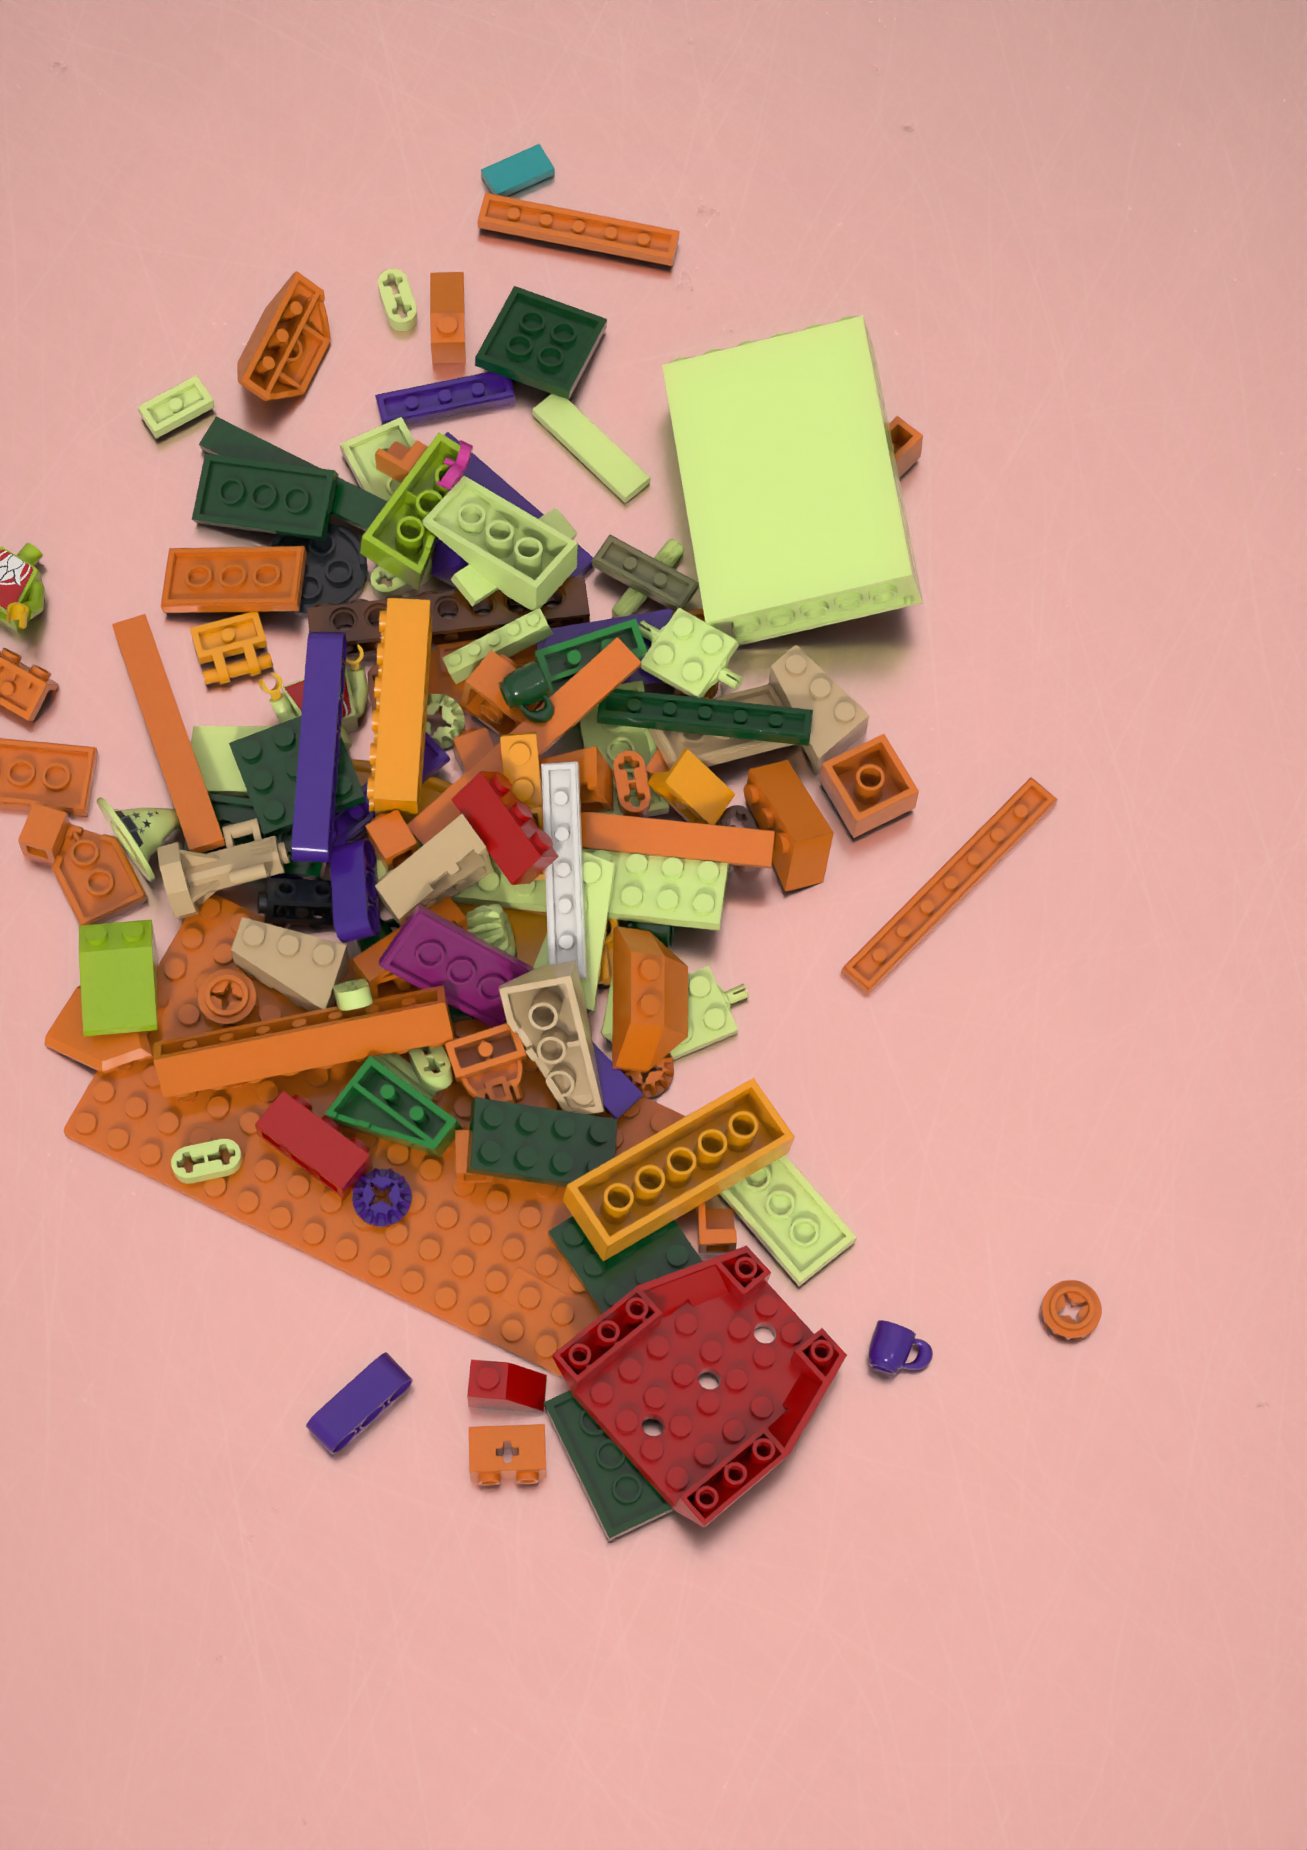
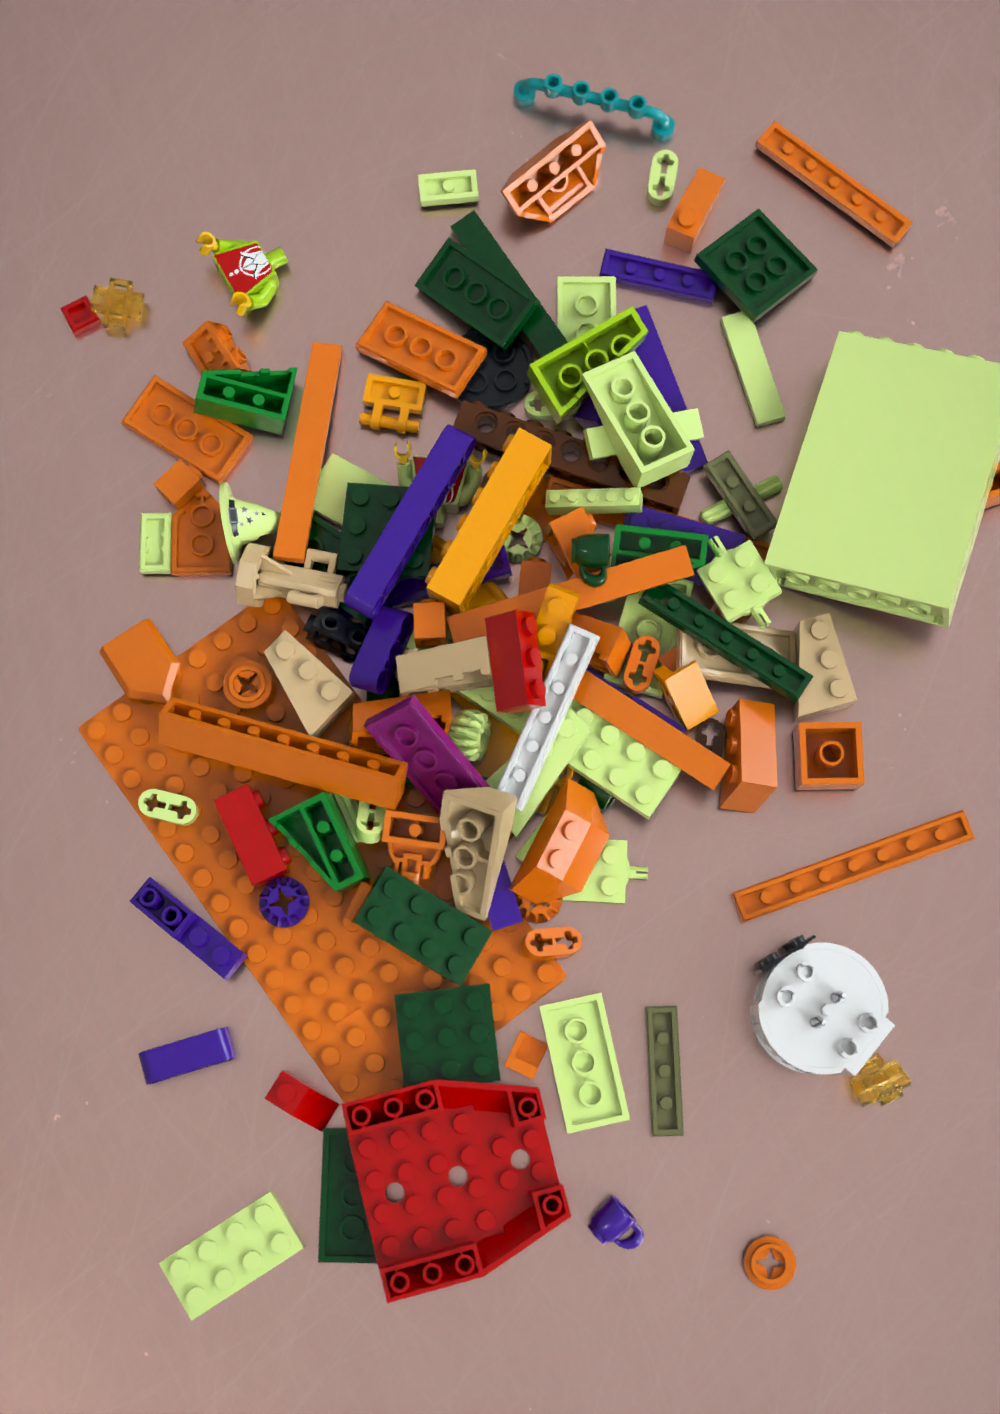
camera: 30 degrees right, 10 degrees up
lime slope [79,919,158,1036] -> none
yellowish green beam [333,979,373,1011] -> none
orange panel [375,440,428,483] -> none
dark pink piece [436,440,473,490] -> none
orange brick [469,1424,547,1485] -> none
teal tile [481,144,555,197] -> none
light orange brick [563,1077,795,1261] -> none
none -> dark purple slope [129,877,247,981]
none -> yellowish green plate [139,513,172,574]
none -> yellowish green plate [159,1191,305,1321]
none -> green wedge [194,367,298,435]
none -> teal bar [513,74,675,141]
none -> orange beam [521,926,582,960]
none -> olive tile [645,1006,684,1137]
none -> white piece [750,934,895,1076]
none -> clear yellow piece [850,1053,912,1107]

